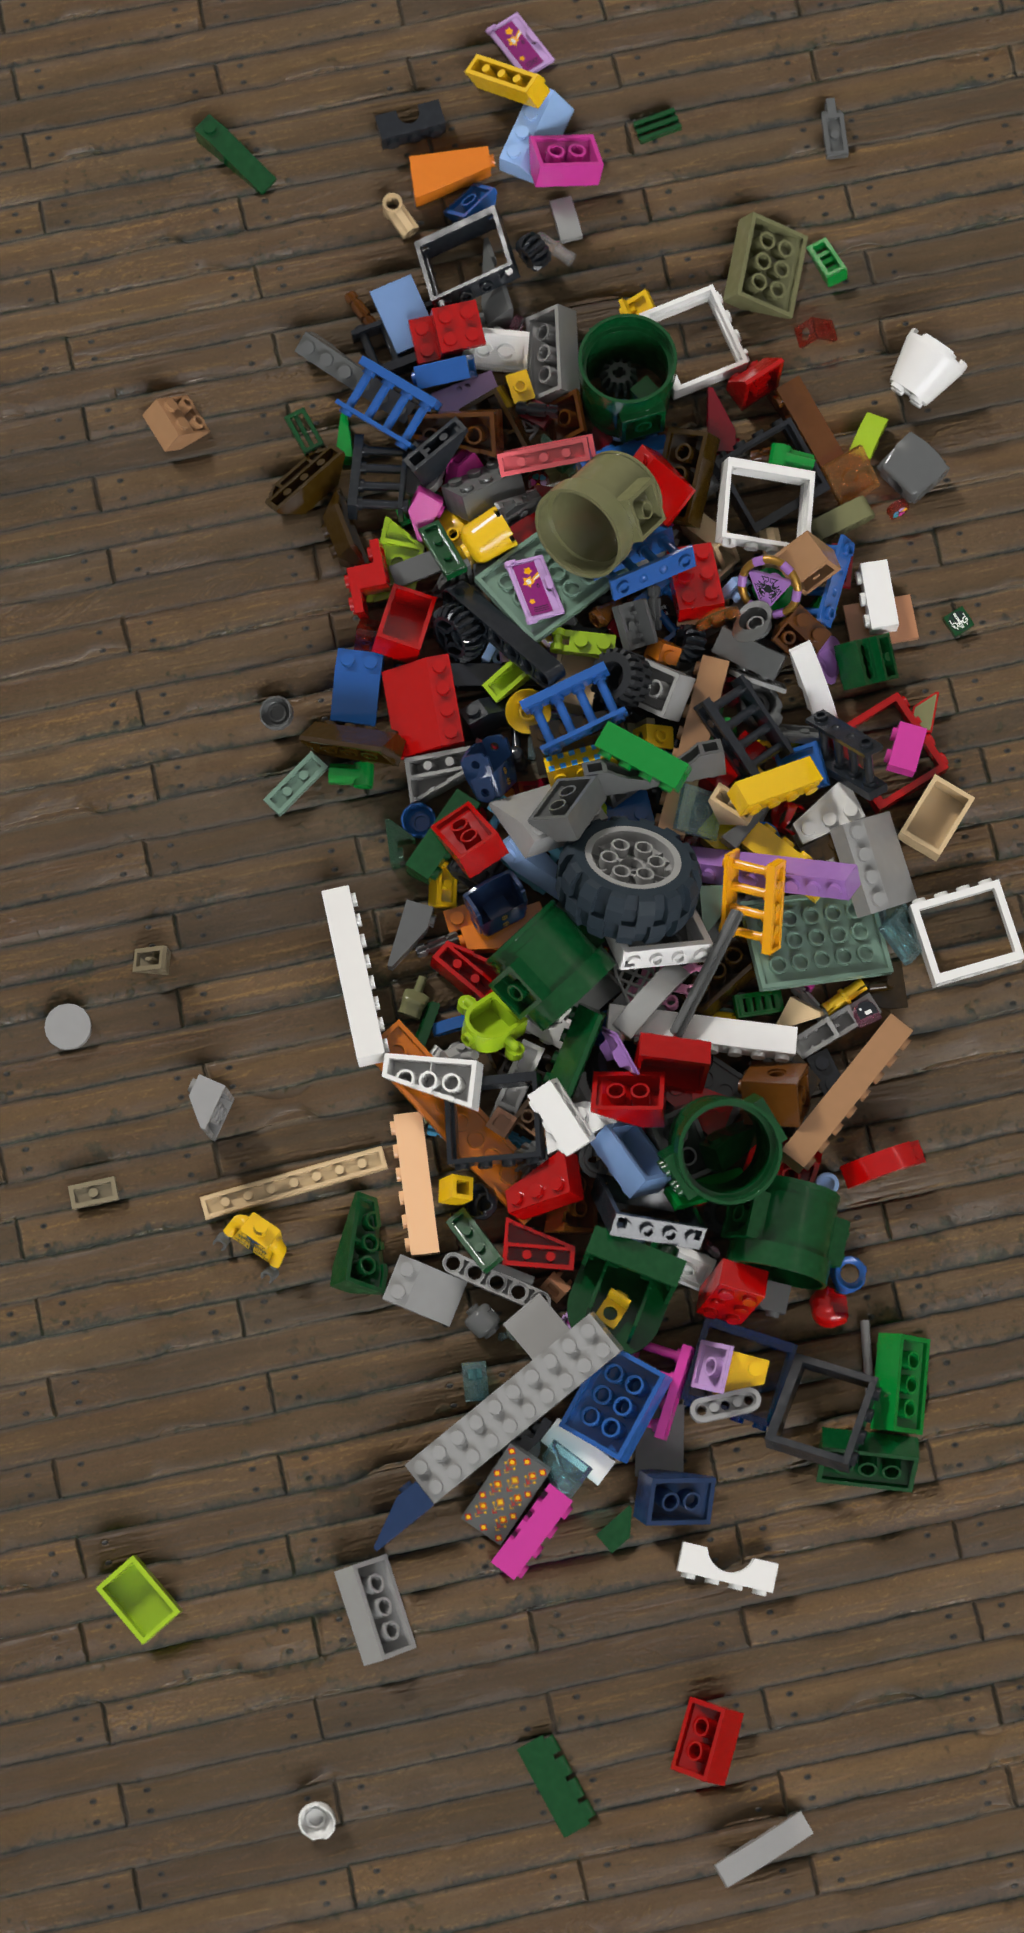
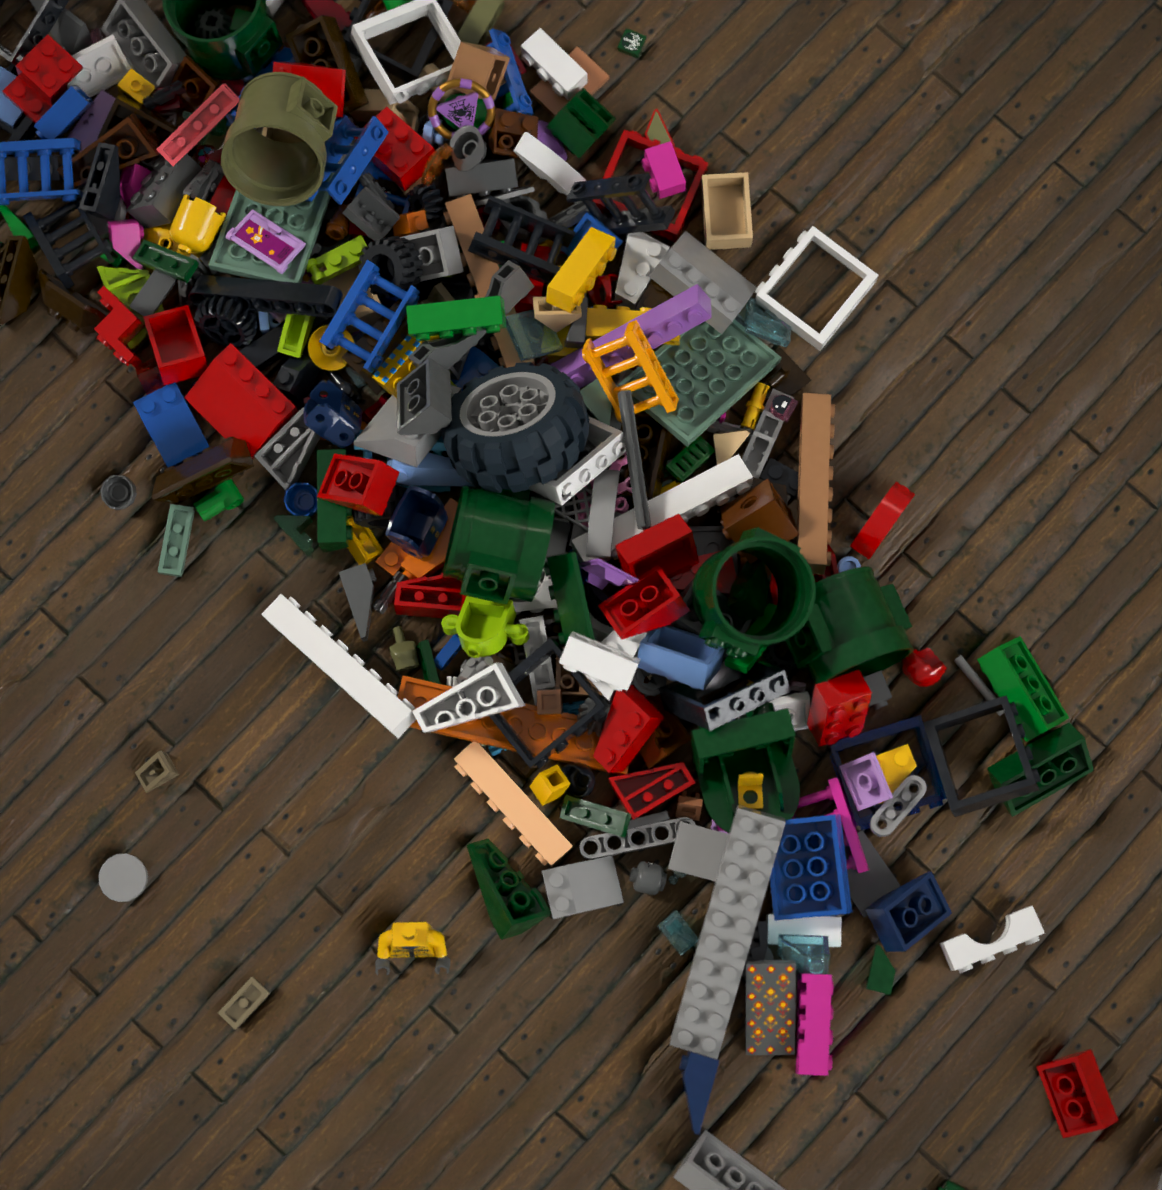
camera: 35 degrees left, 0 degrees up
light grey slope [188,1074,235,1141] -> none
tan tile [200,1146,388,1221] -> none
yellow bracket [633,724,674,750] -> none
blue piece [829,1255,867,1294] -> none

